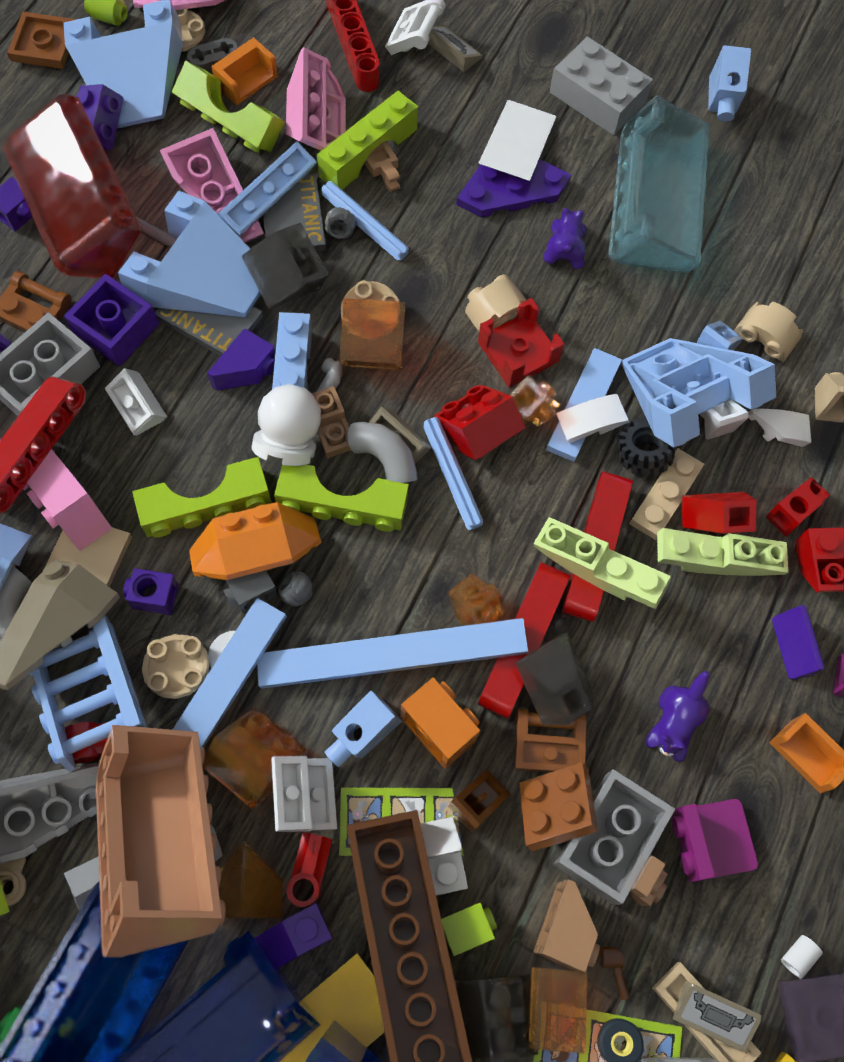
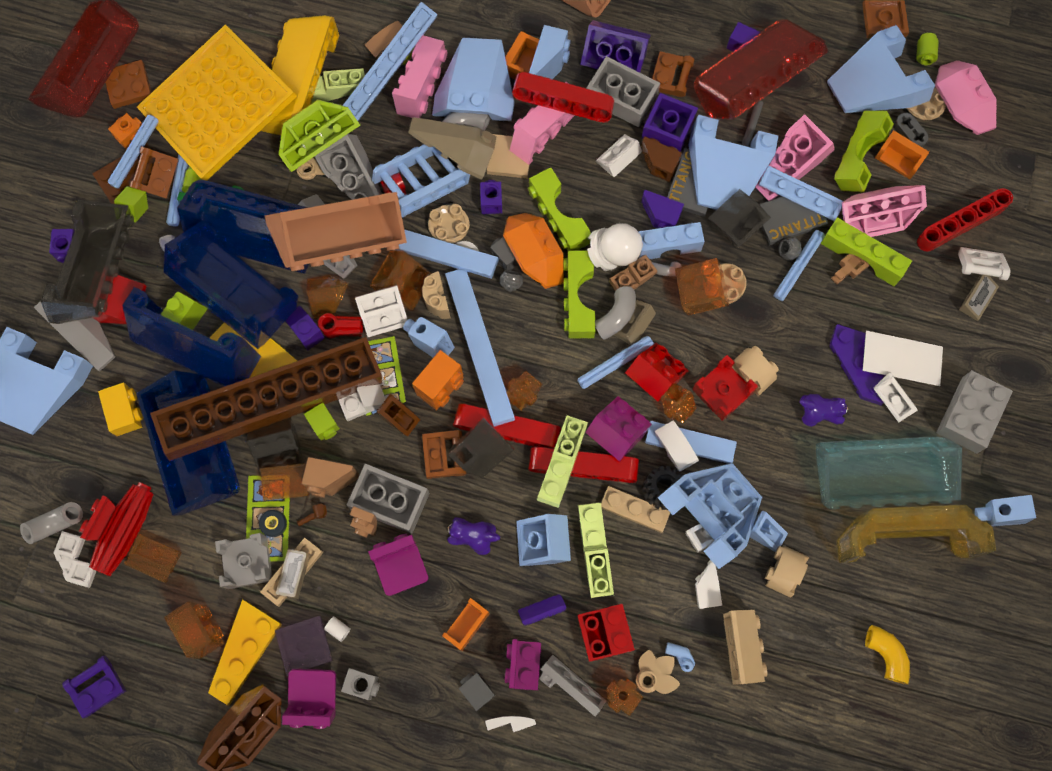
camera: 85 degrees right, 5 degrees up
dark purple bracket [68,84,124,150] -> none
dark orange plate [519,762,598,852] -> none
red slope [681,492,757,533] -> none
red leg [766,477,830,537] -> none
none -> tan cylinder [422,271,450,319]
none -> light blue slope [516,514,571,566]
none -> magenta brick [585,396,652,461]
none -> reddish brown slope [641,136,682,182]
none -> clear yellow windscreen [837,505,996,563]
none -> white slope [874,372,918,422]

